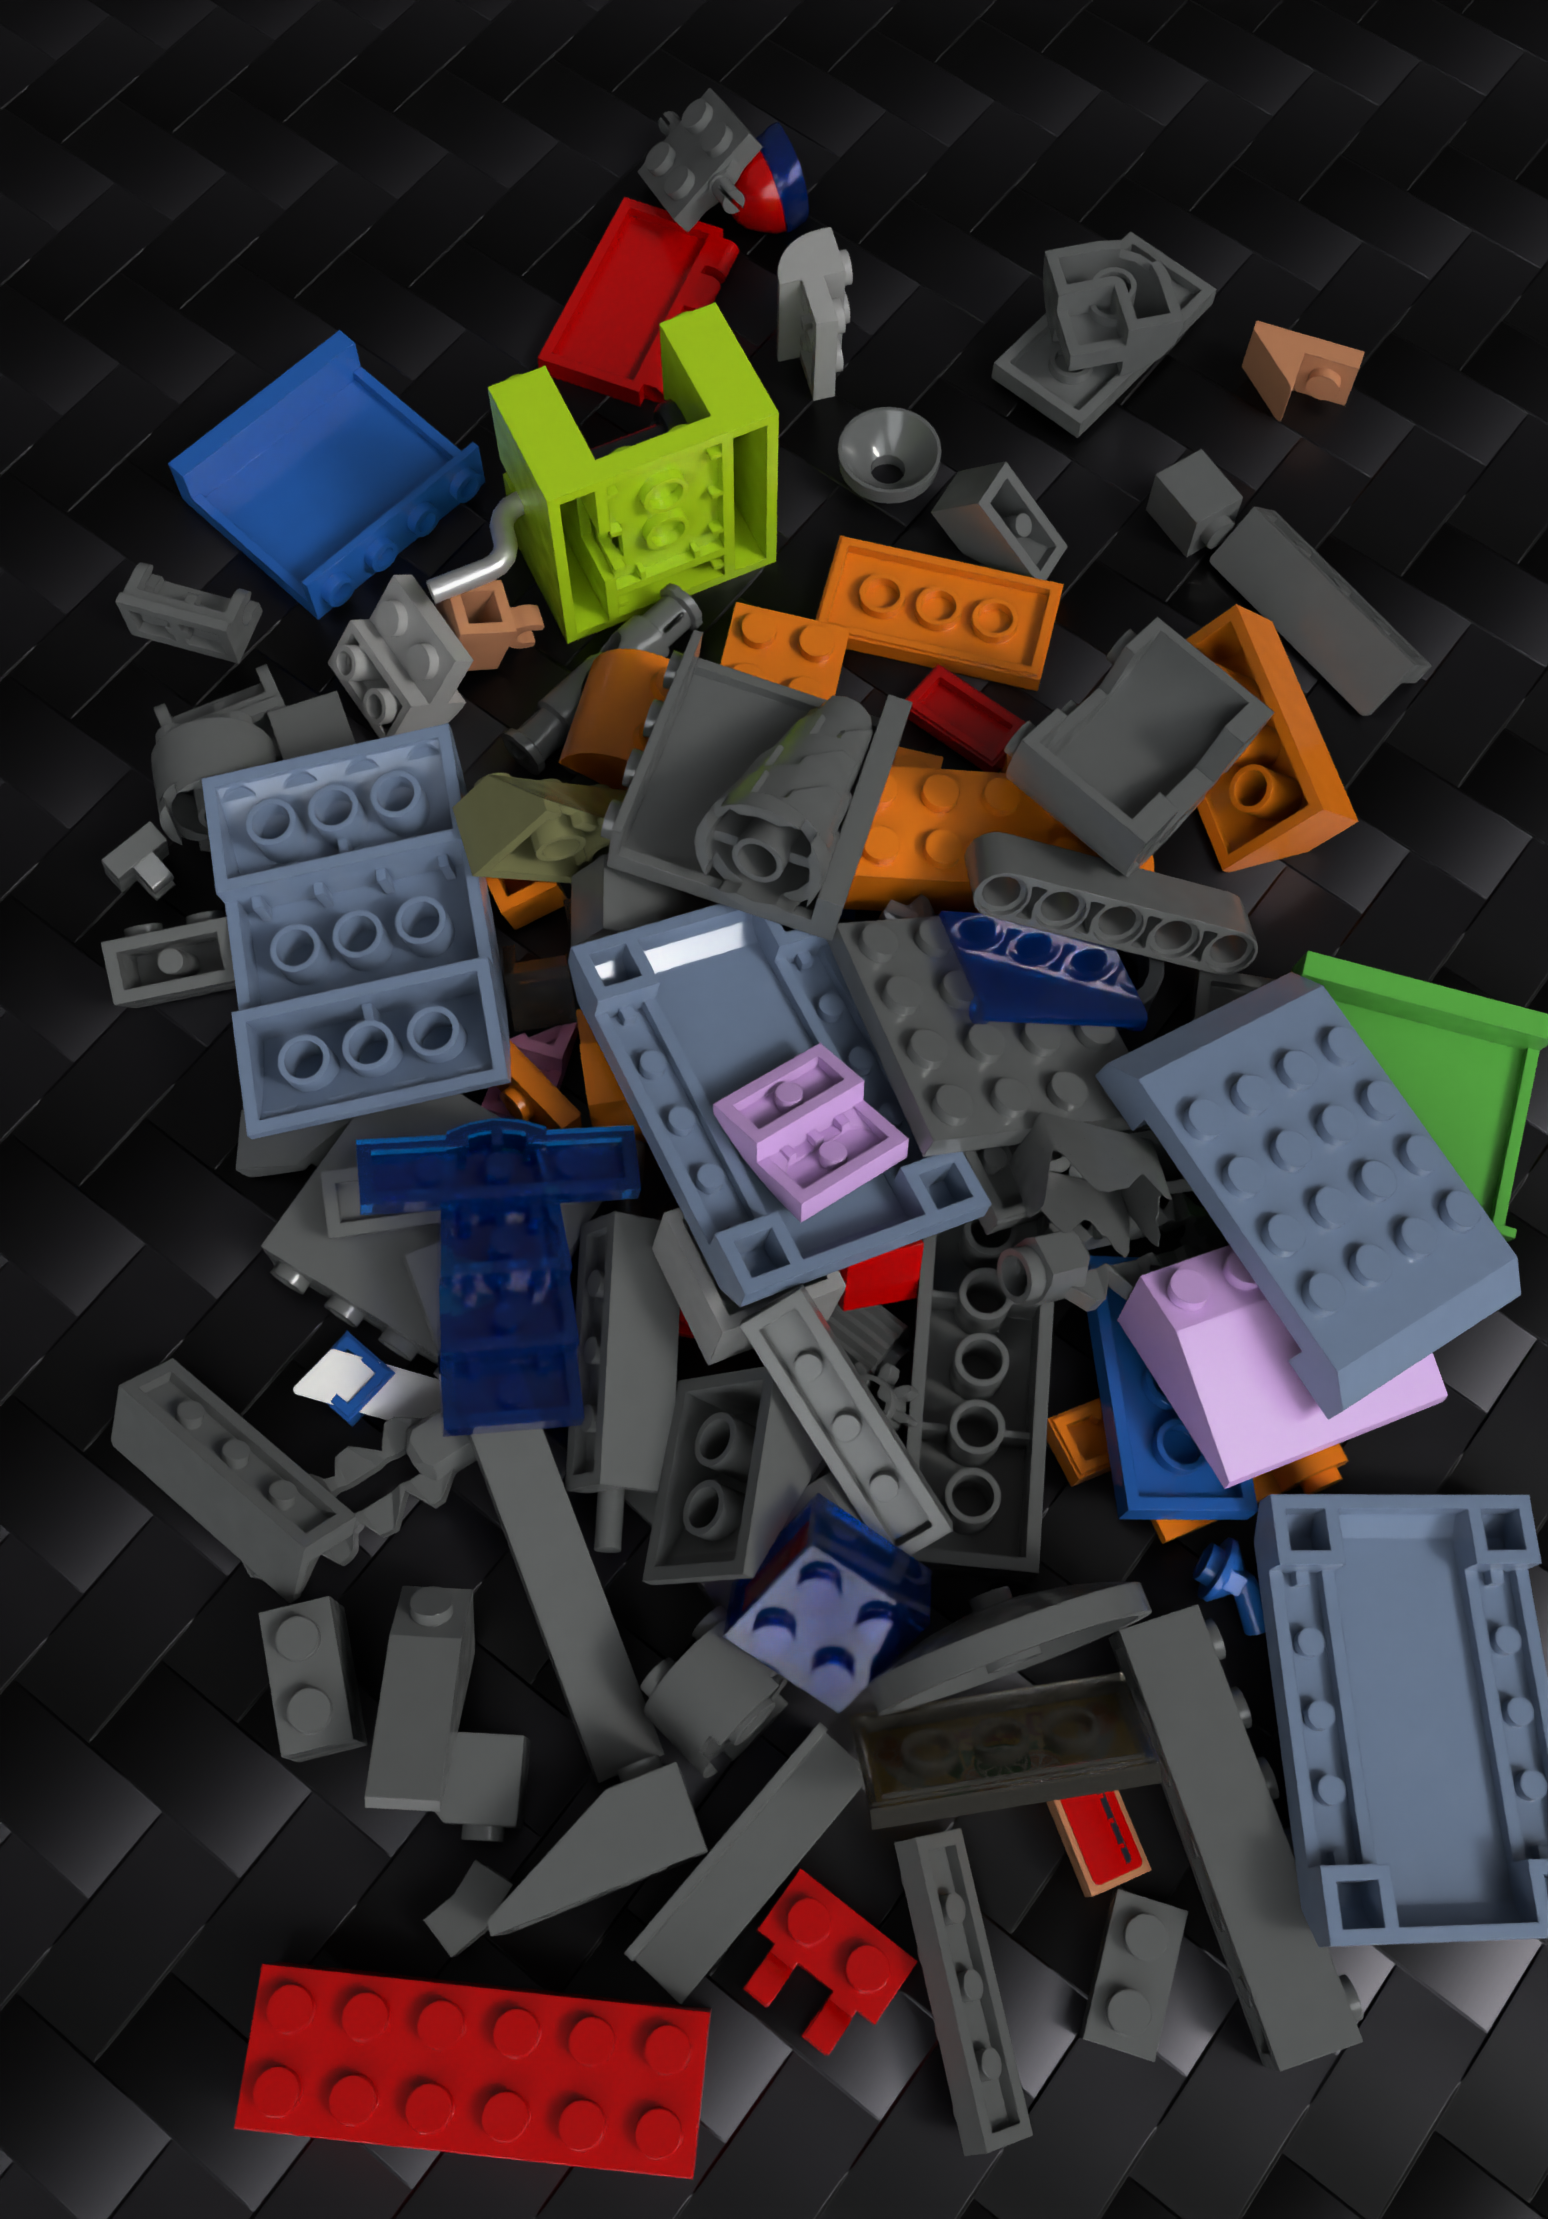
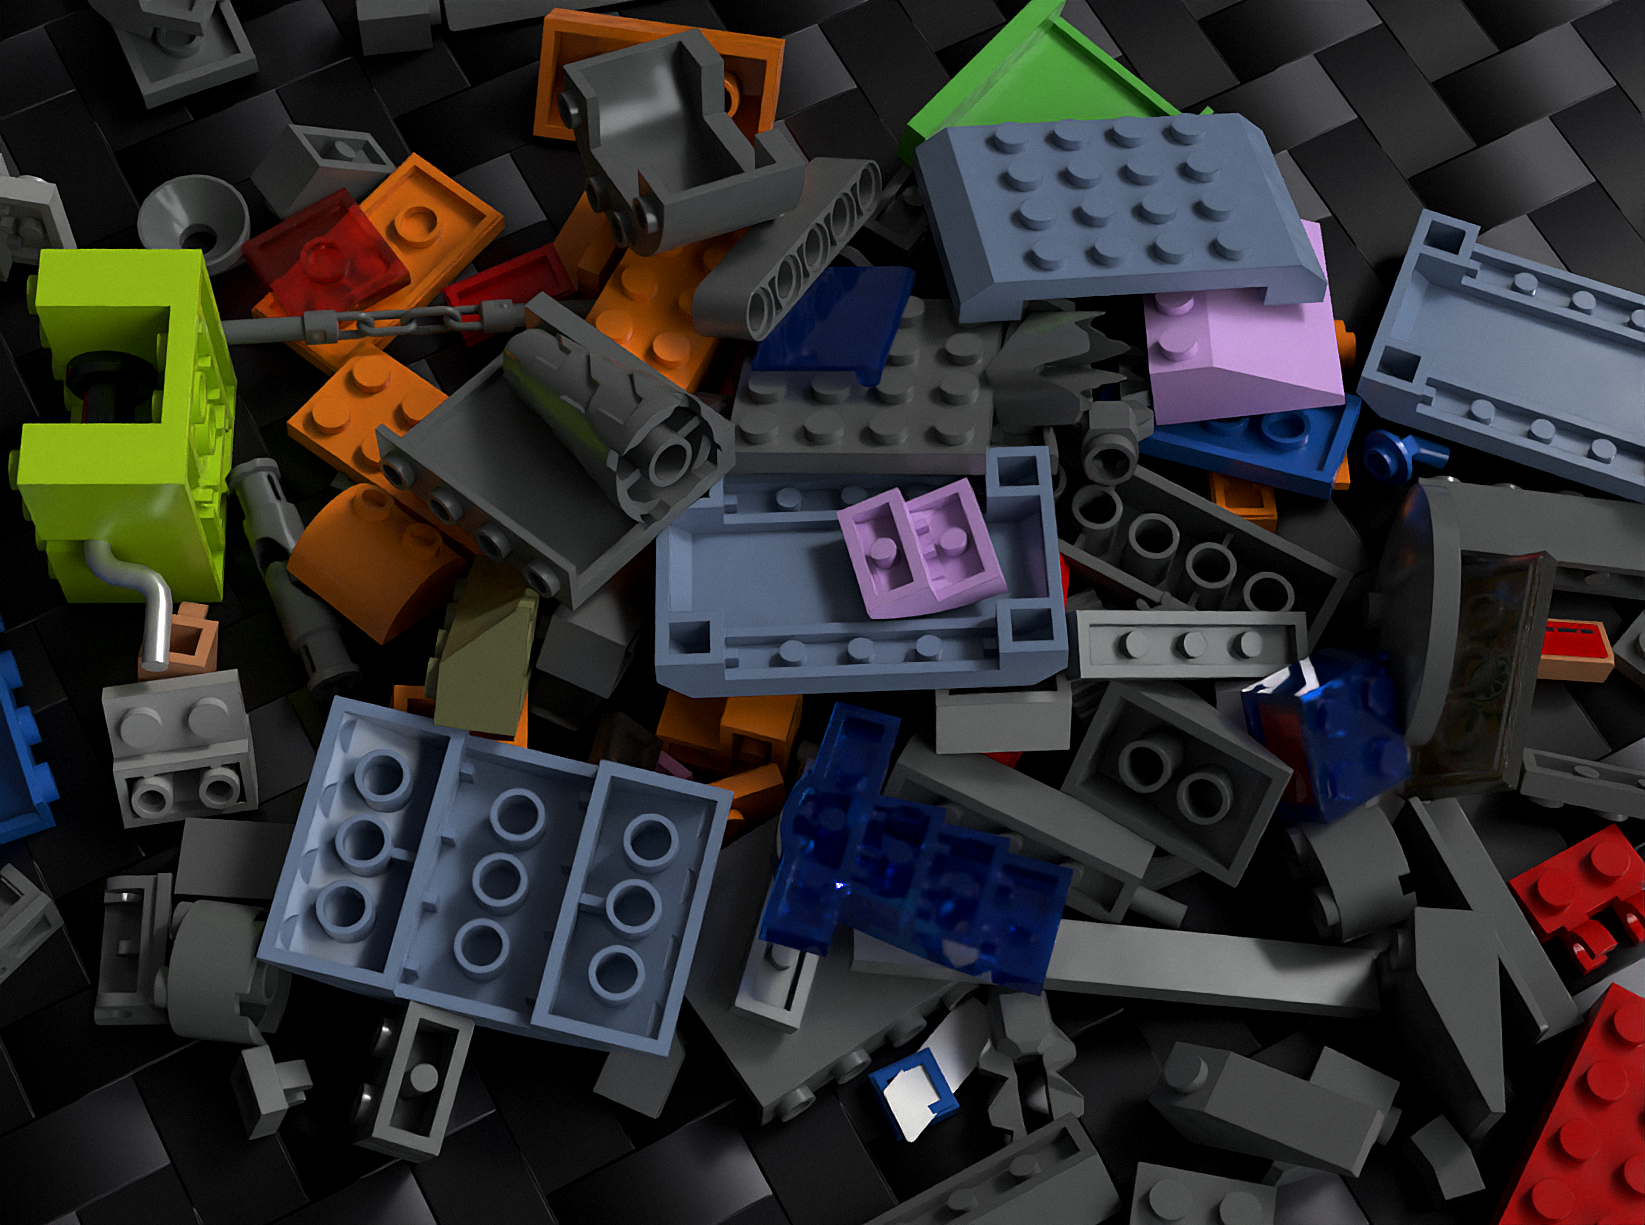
camera: 70 degrees left, 5 degrees down
none -> dark grey piece [221,298,598,345]
none -> clear red tile [241,187,412,325]

